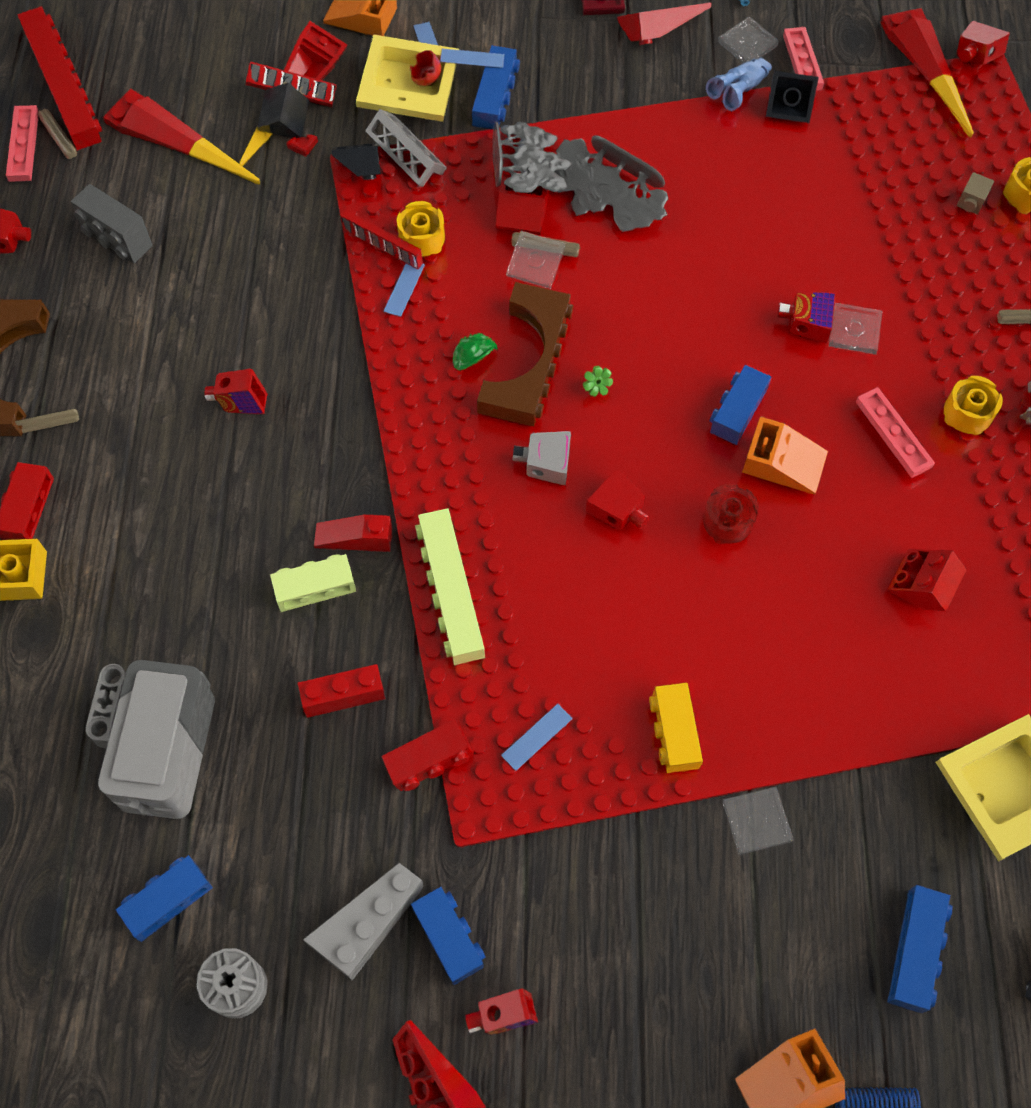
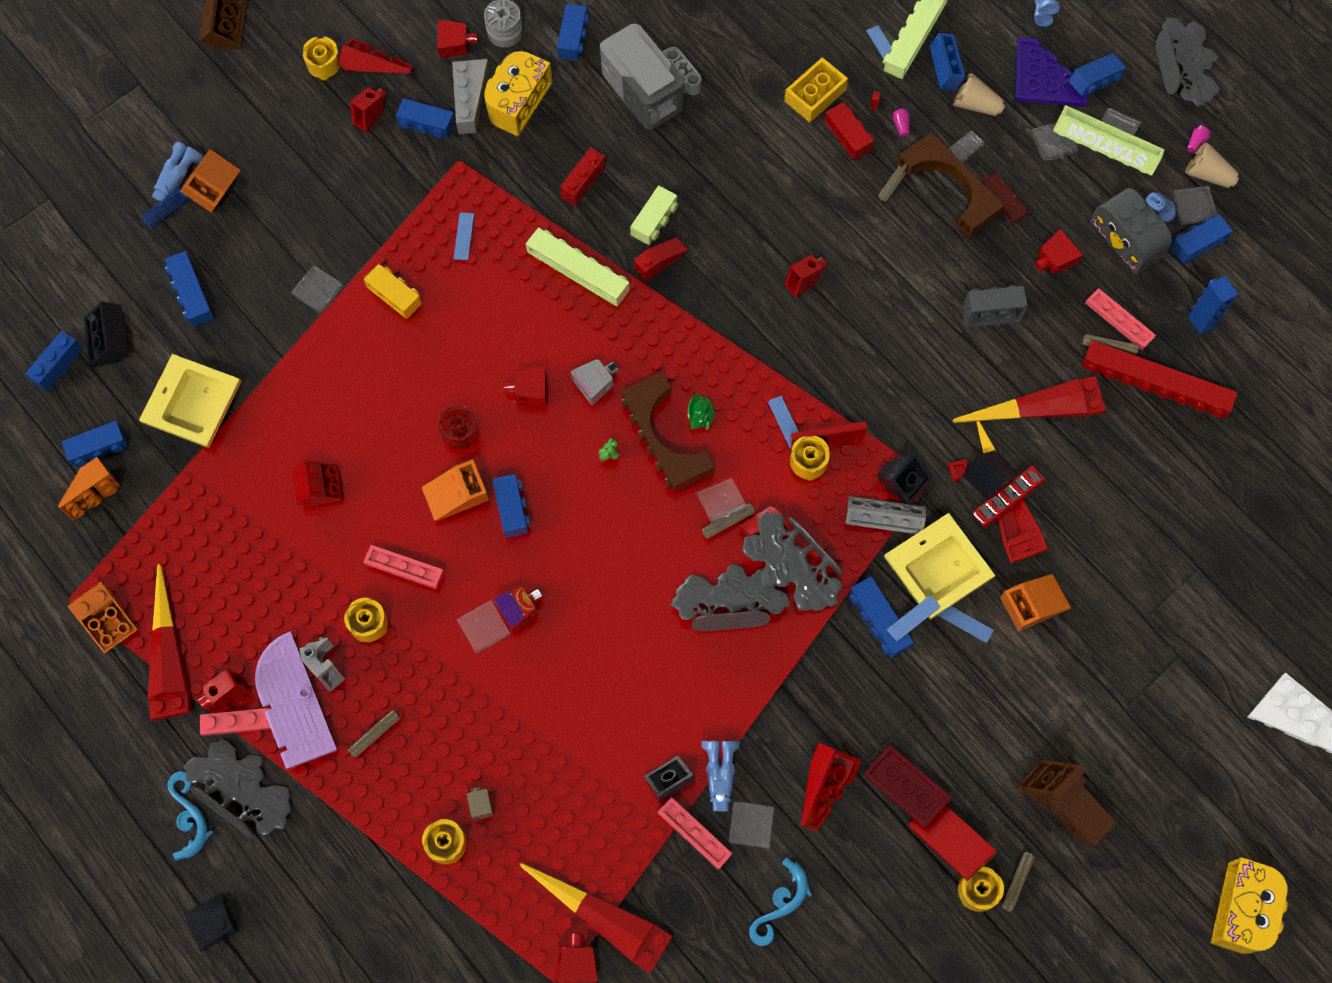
camera: 140 degrees right, 5 degrees up
red brick [382,719,474,791] -> none
red hair [410,50,442,86] -> none
none -> red torso [437,20,478,58]
none -> yellow brick [484,51,553,137]

